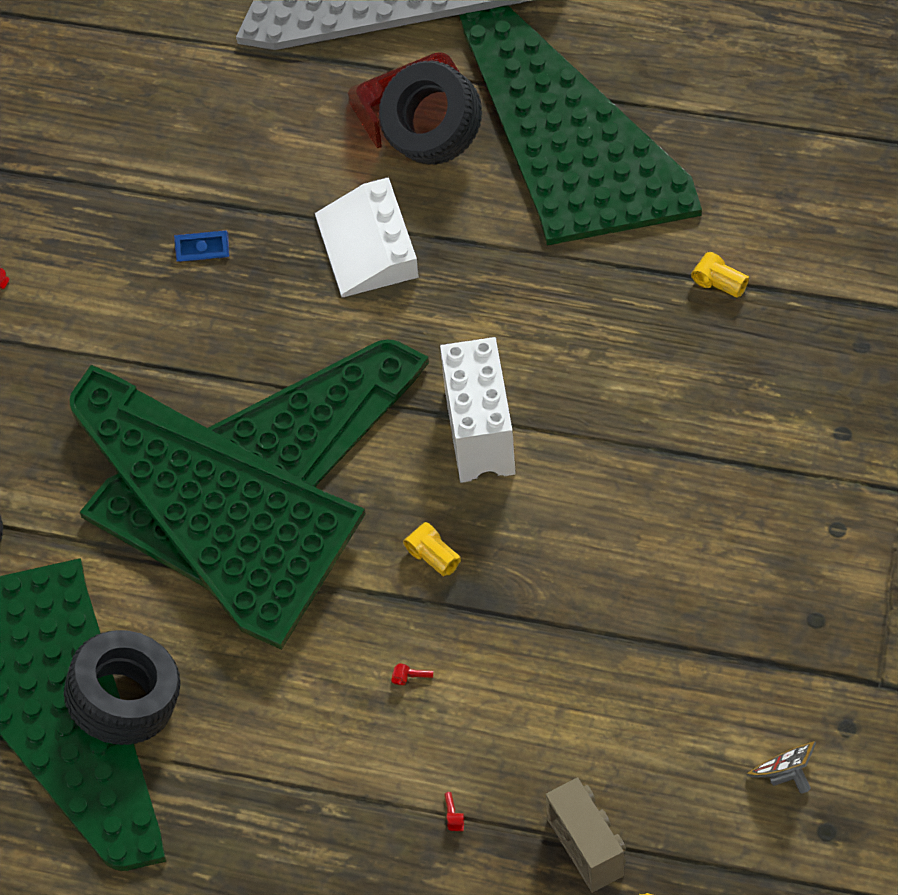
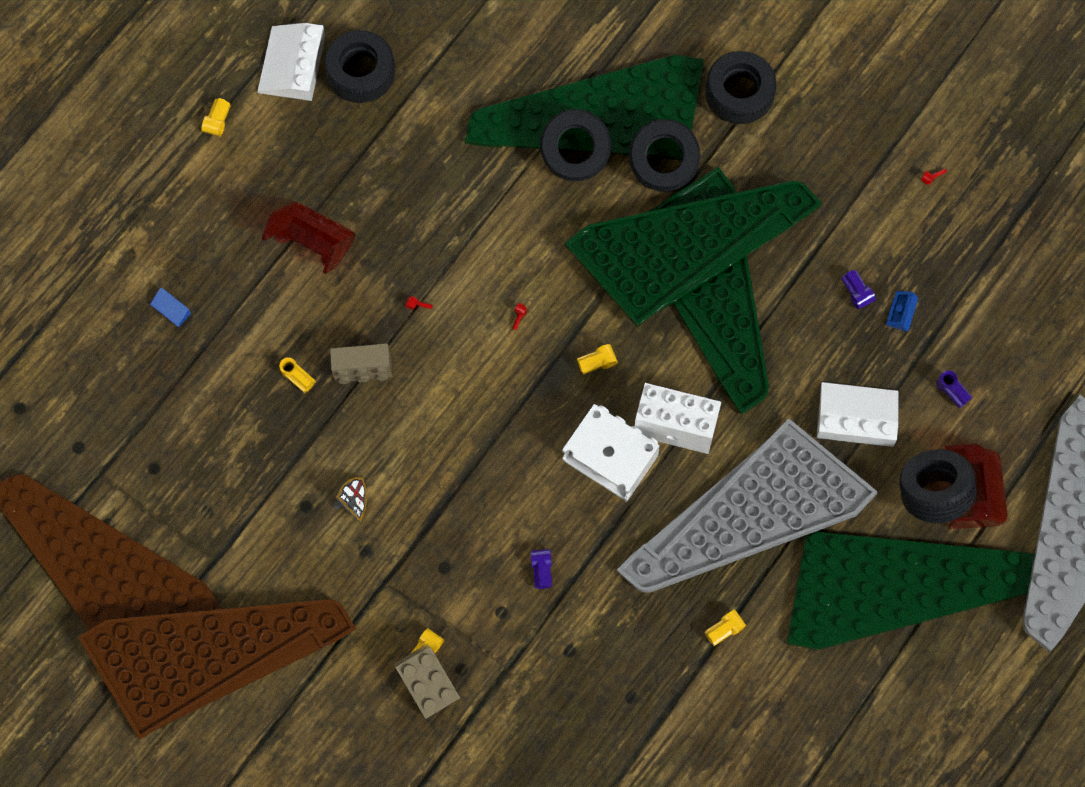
camera: 110 degrees right, 15 degrees up
none -> dark purple piece [531,549,552,589]
none -> white gear [562,404,660,502]
none -> light grey wing [617,418,877,592]
none -> black tyre [629,119,700,192]
none -> dark purple piece [841,270,876,310]
none -> dark purple piece [936,370,973,408]

